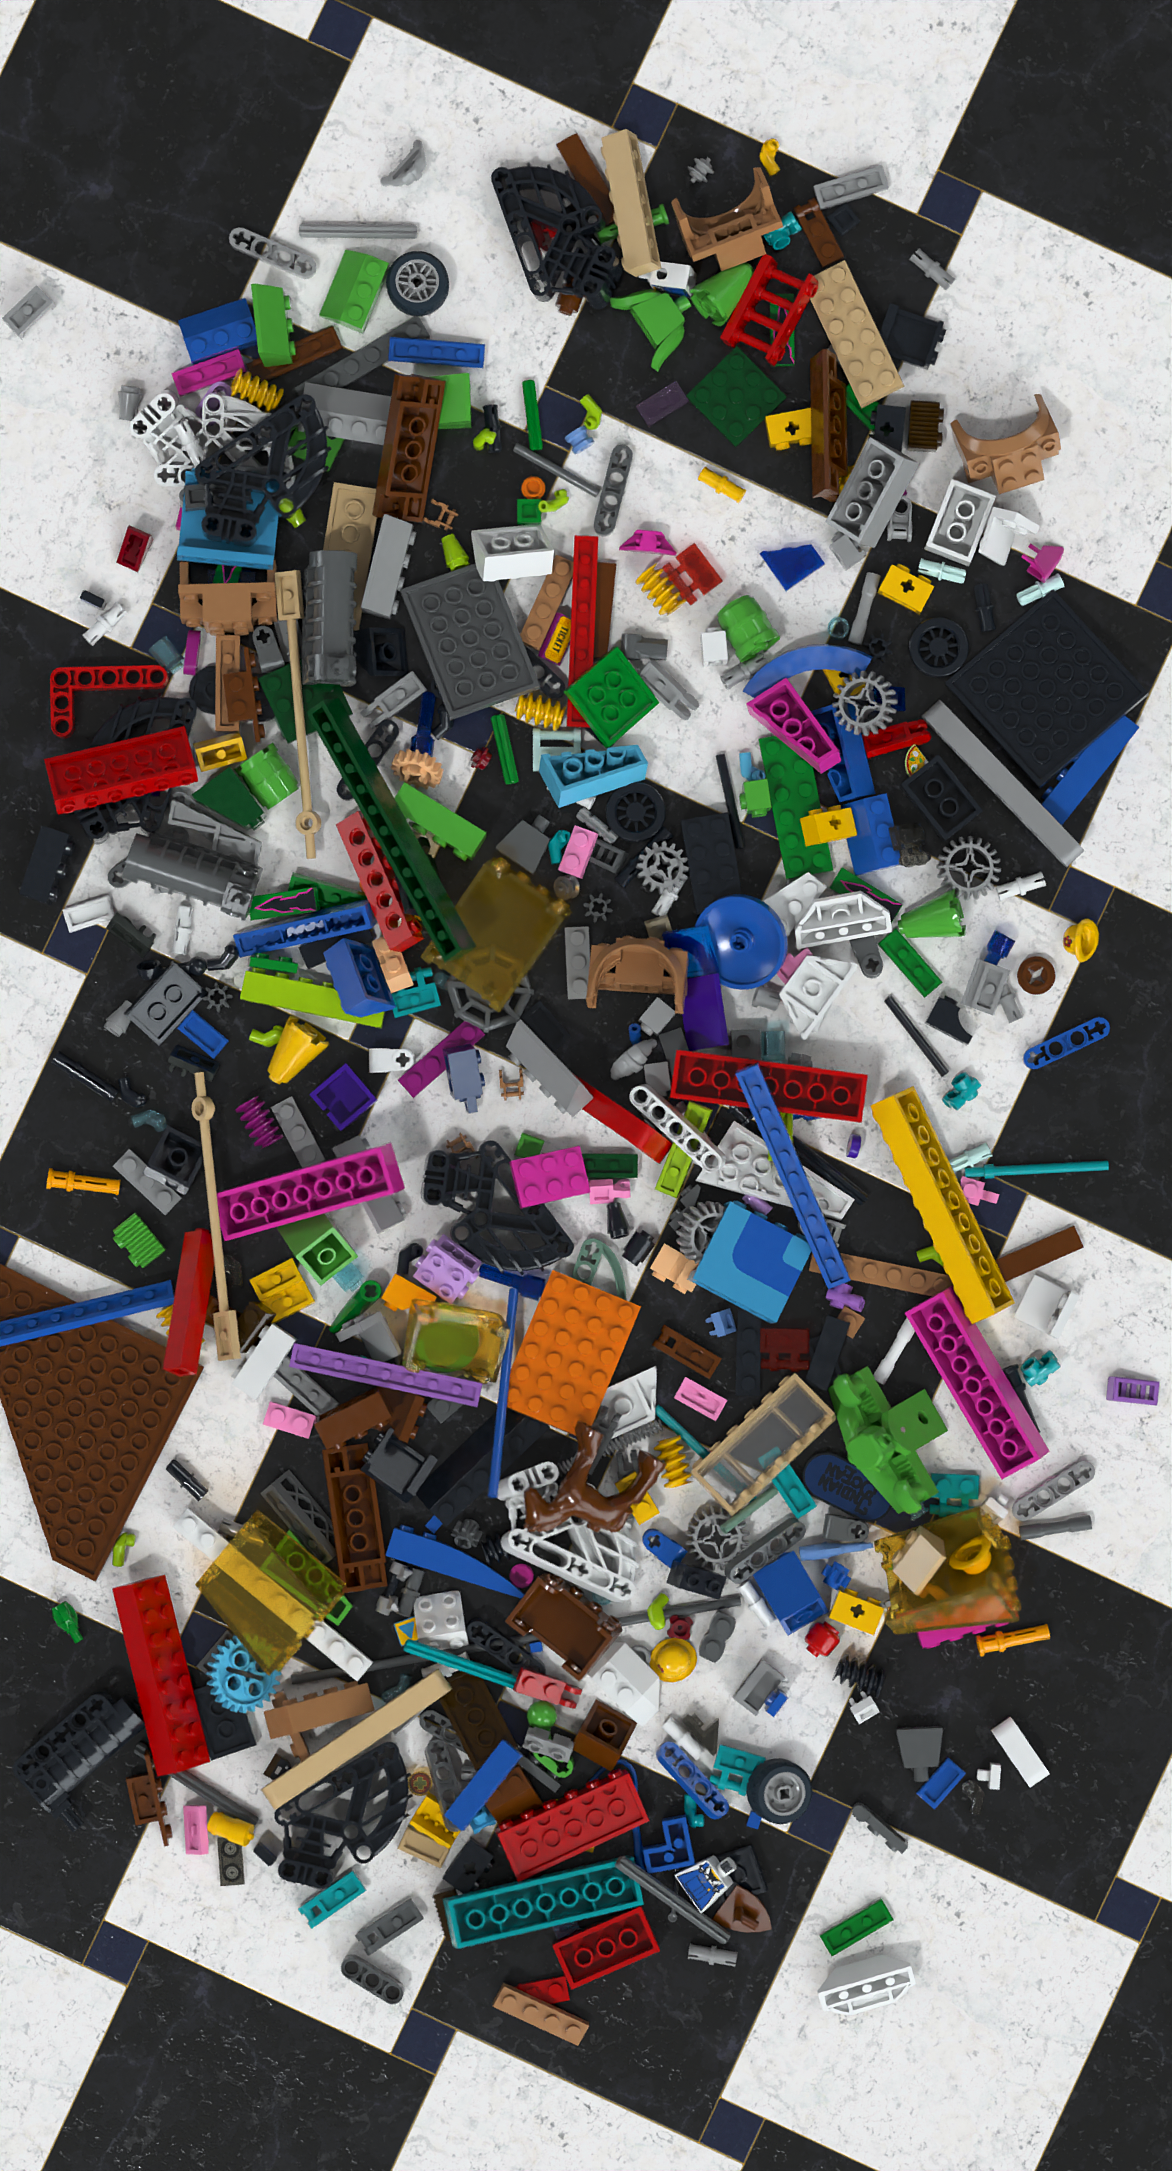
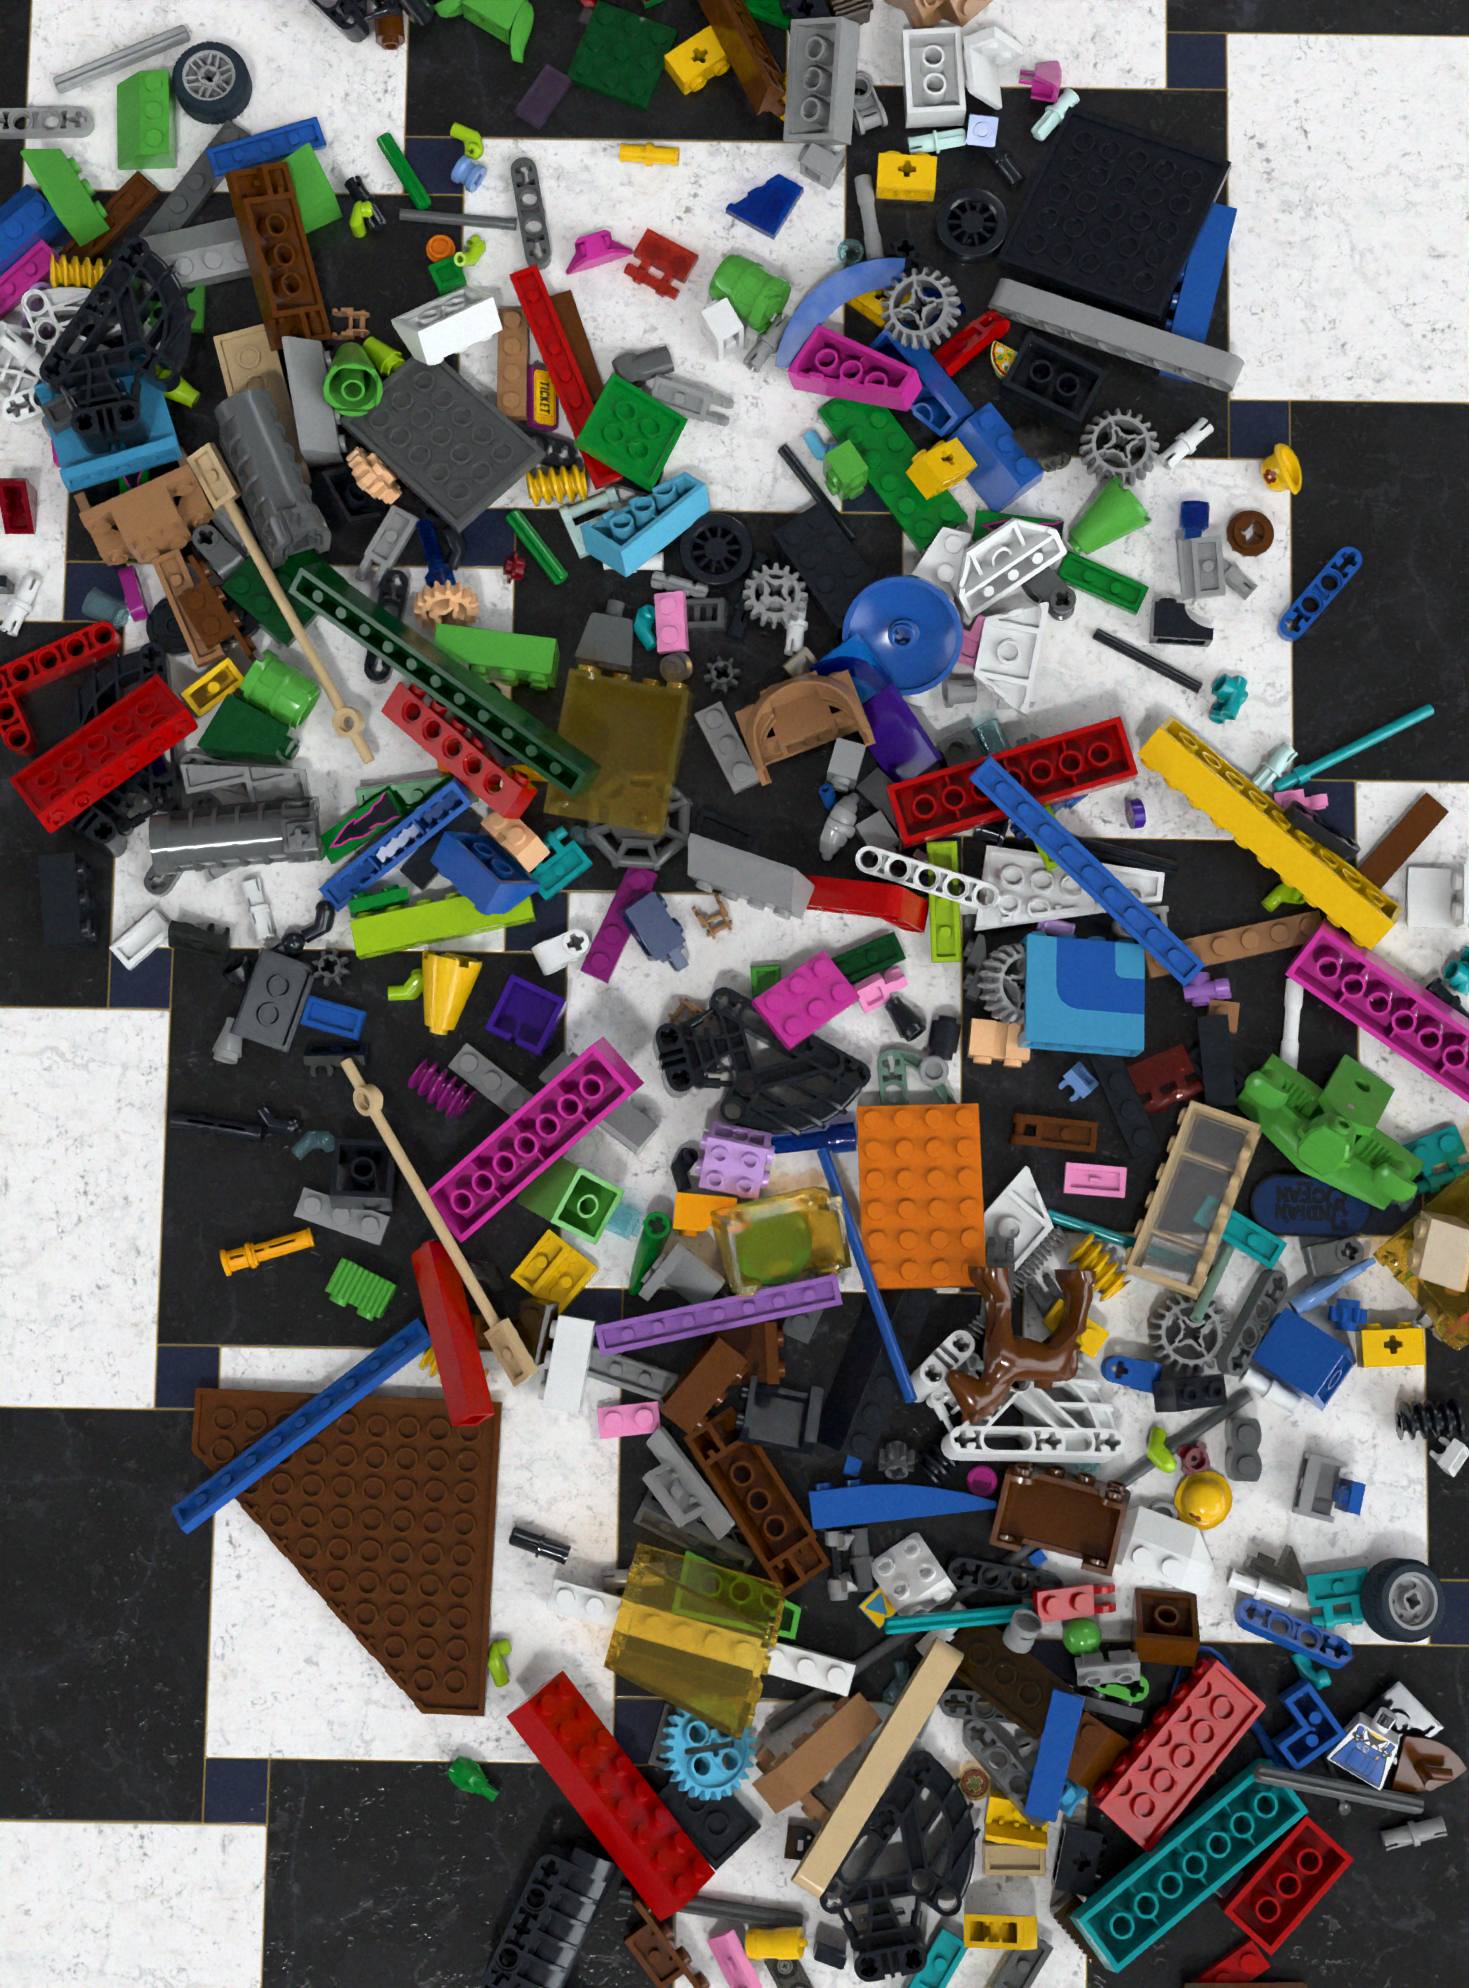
camera: 20 degrees left, 5 degrees down
yellow piece [635,563,687,616] -> none
blue piece [746,1811,761,1829] -> none
red head [804,1621,840,1657] -> none
none -> bright green cone [323,342,383,417]
none -> light nougat gear [346,446,402,505]
none -> light grey bracket [642,1426,735,1540]
none -> light grey tile [918,1056,949,1087]
none -> yellow brick [964,1913,1037,1950]
none -> bracket [966,113,999,147]
none -> light grey wheel [1002,1609,1042,1653]
none -> black beam [1283,800,1361,862]

